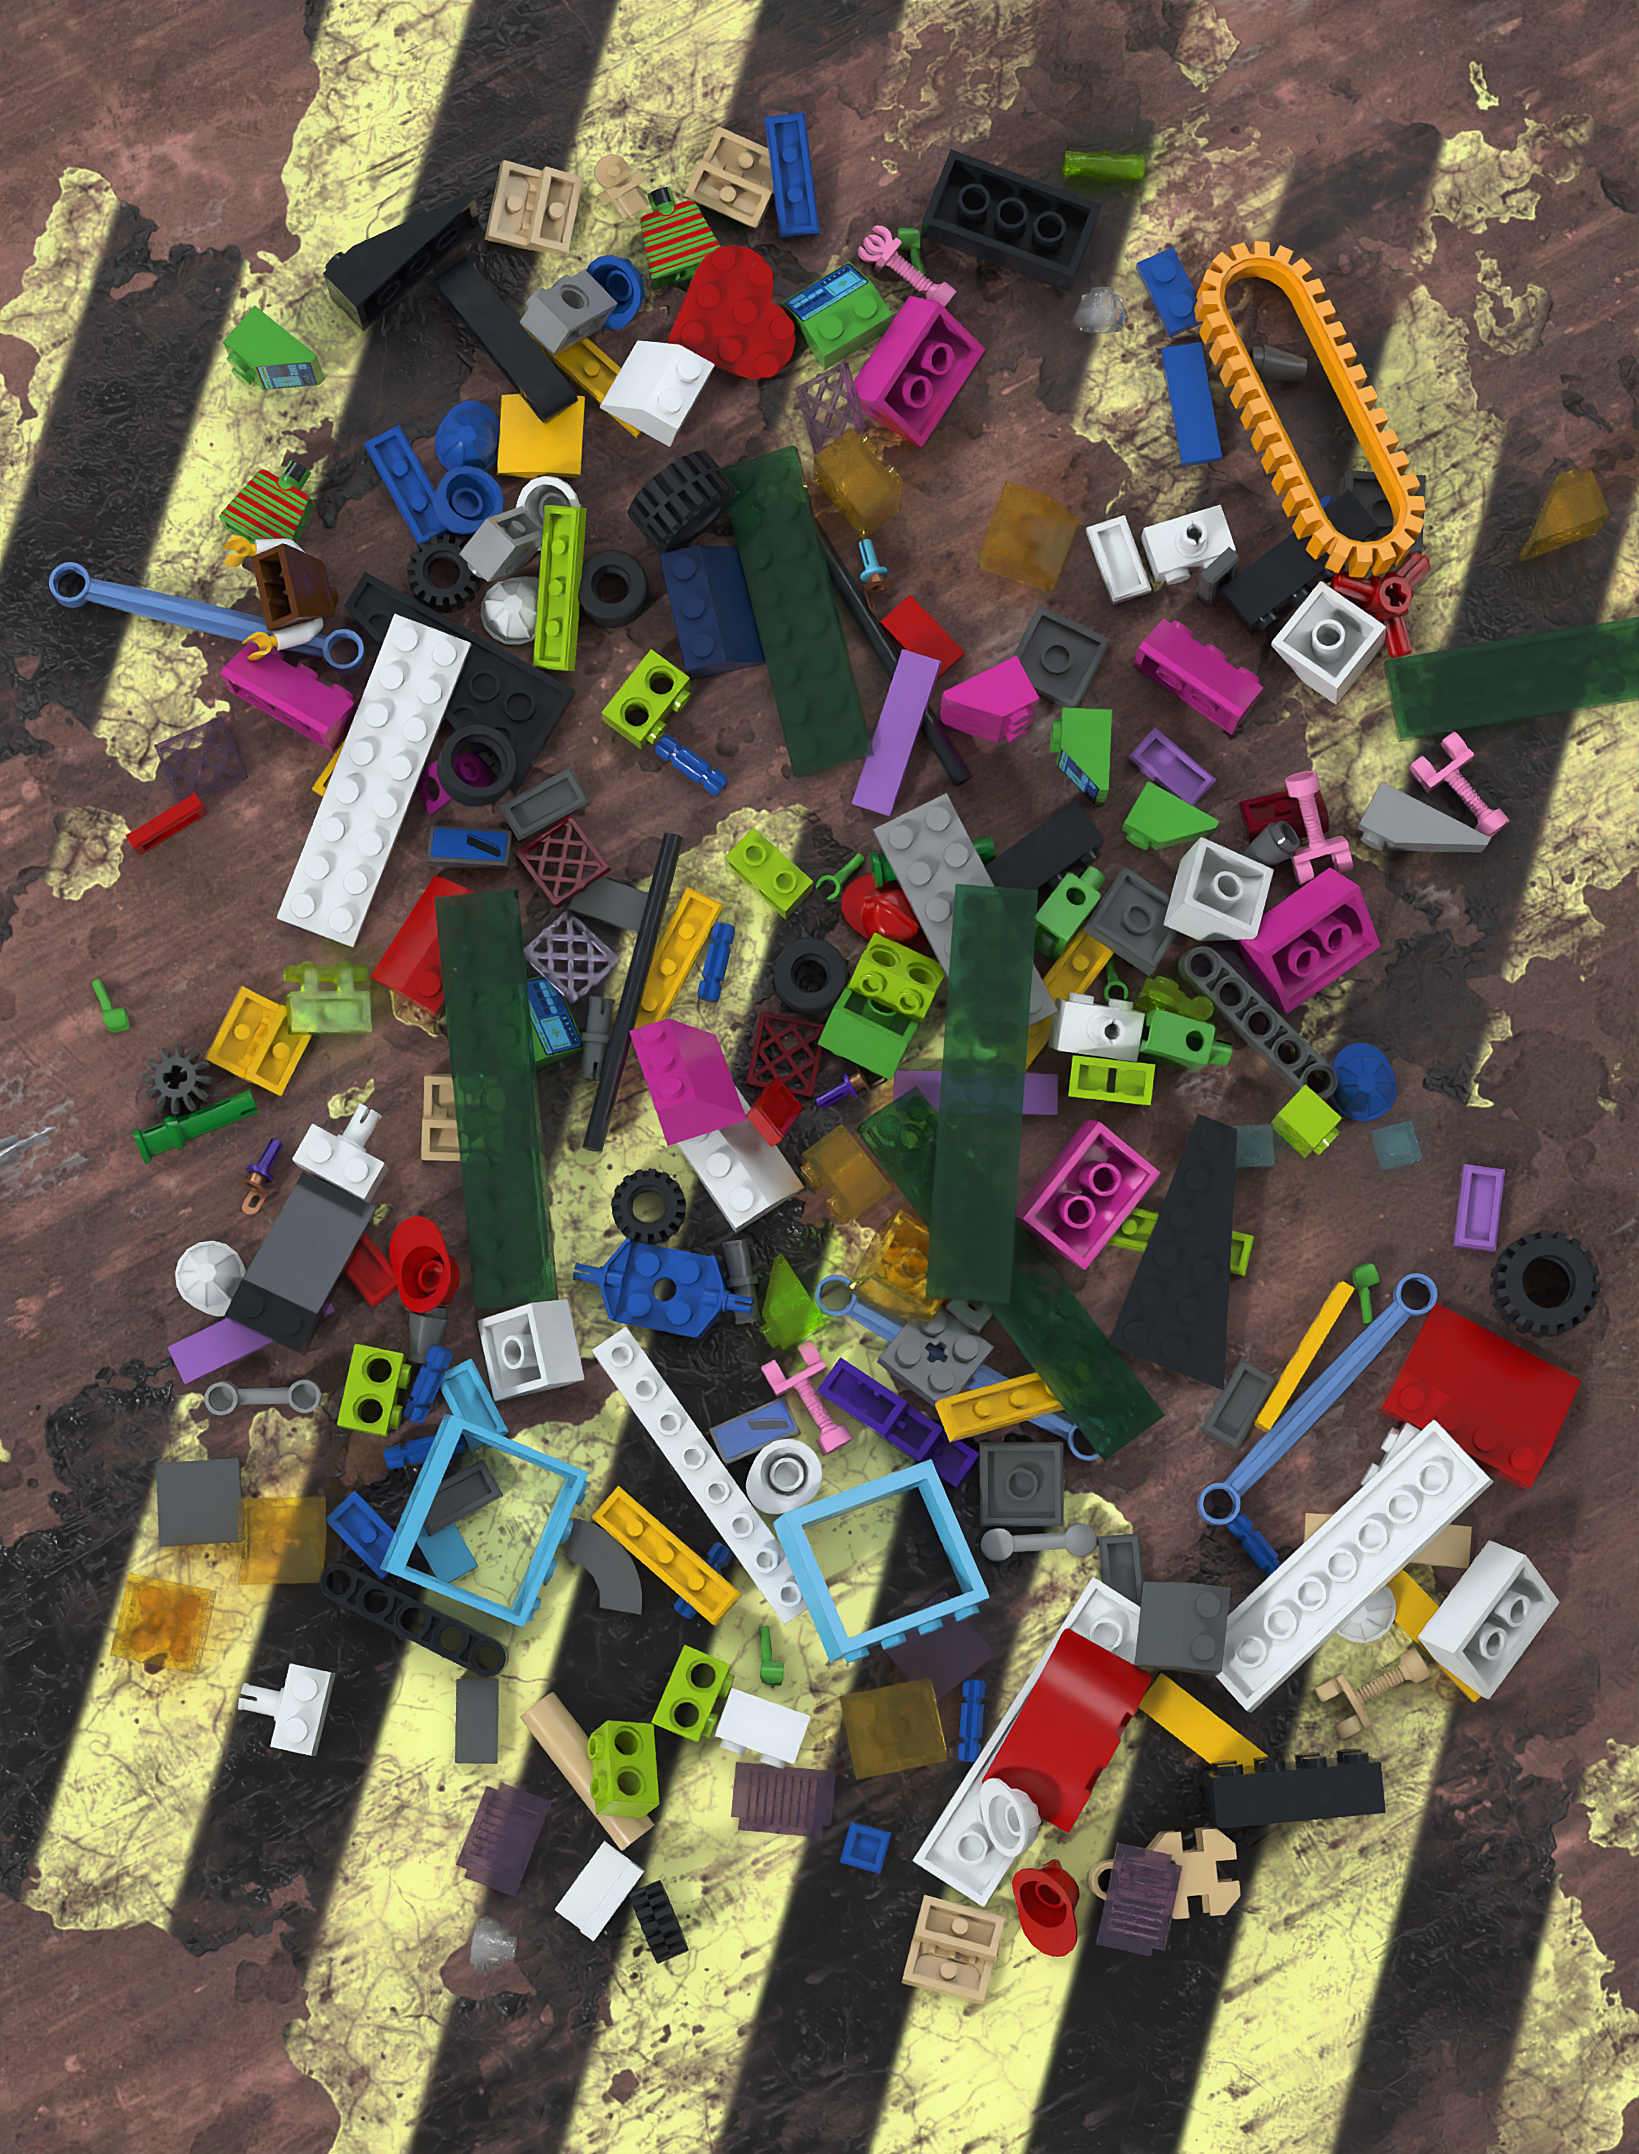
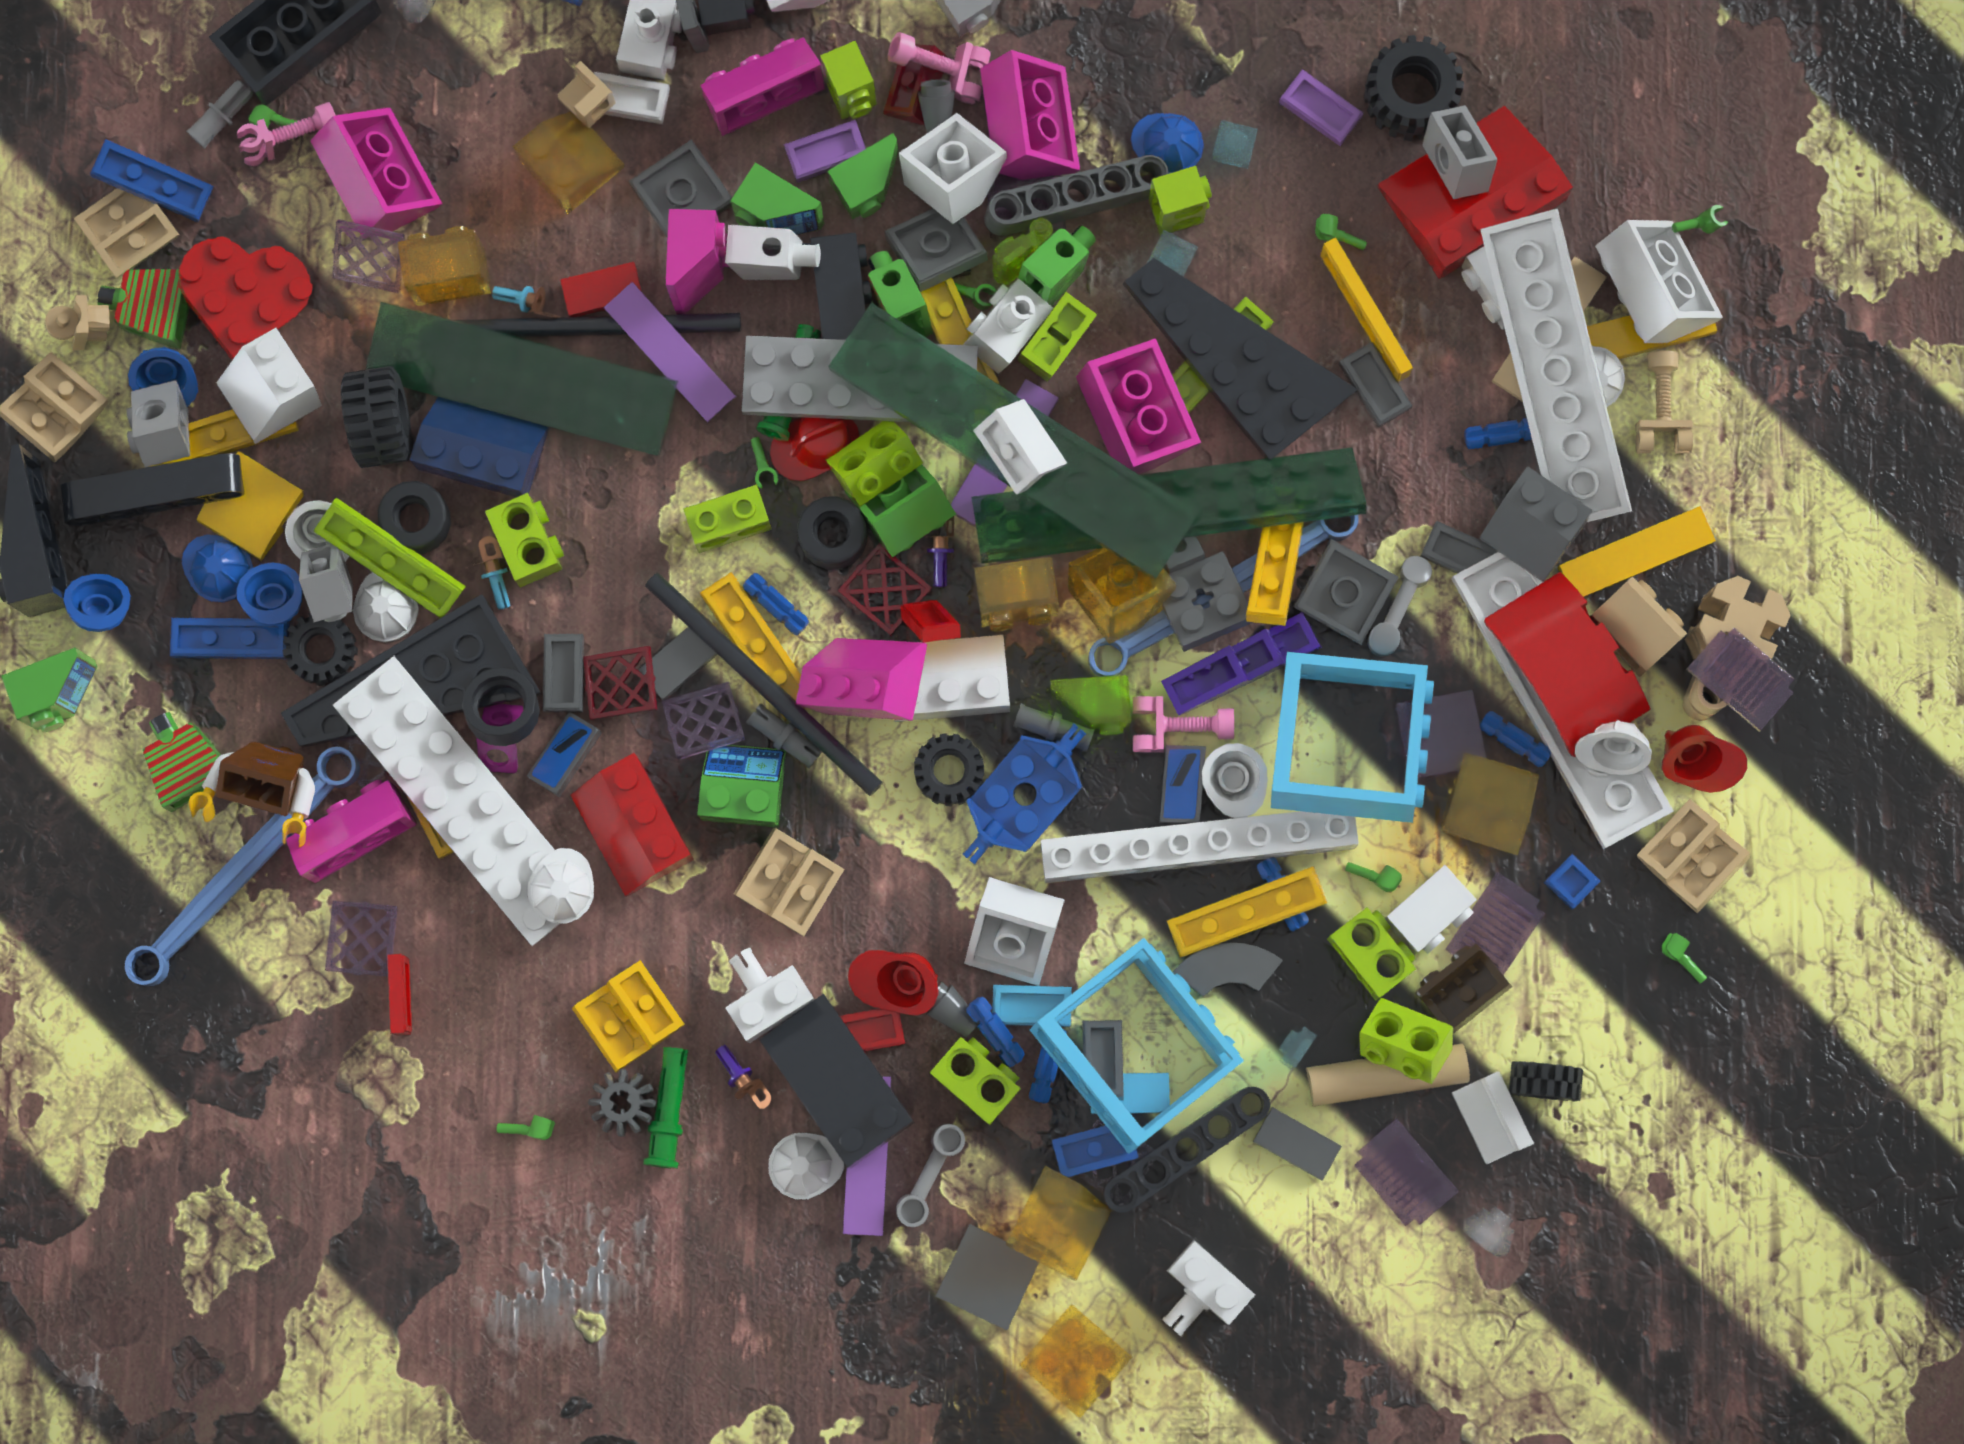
camera: 55 degrees left, 0 degrees up
clear neon green plate [284,961,372,1035] -> none
clear green plate [434,889,559,1309] -> none
blue axle [655,734,728,796] -> none
bright green slope [782,262,893,370] -> none
medium blue piece [1196,1273,1437,1526] -> none
black brick [1202,1749,1386,1829] -> none
none -> blue piece [63,574,131,632]
none -> light grey axle [186,80,253,149]
none -> piece [475,536,510,609]
none -> white piece [528,848,594,924]
none -> tan panel [558,61,616,129]
none -> white torso [725,225,821,280]
none -> lime brick [820,41,877,120]
none -> white panel [973,399,1067,495]
none -> clear light blue plate [1279,1027,1317,1070]
none -> dark brown bracket [1415,944,1512,1034]
none -> light grey brick [1422,105,1498,199]
none -> tan slope [1590,576,1687,677]
none -> bright green hand [1662,933,1707,983]
none -> bright green hand [1672,205,1728,234]

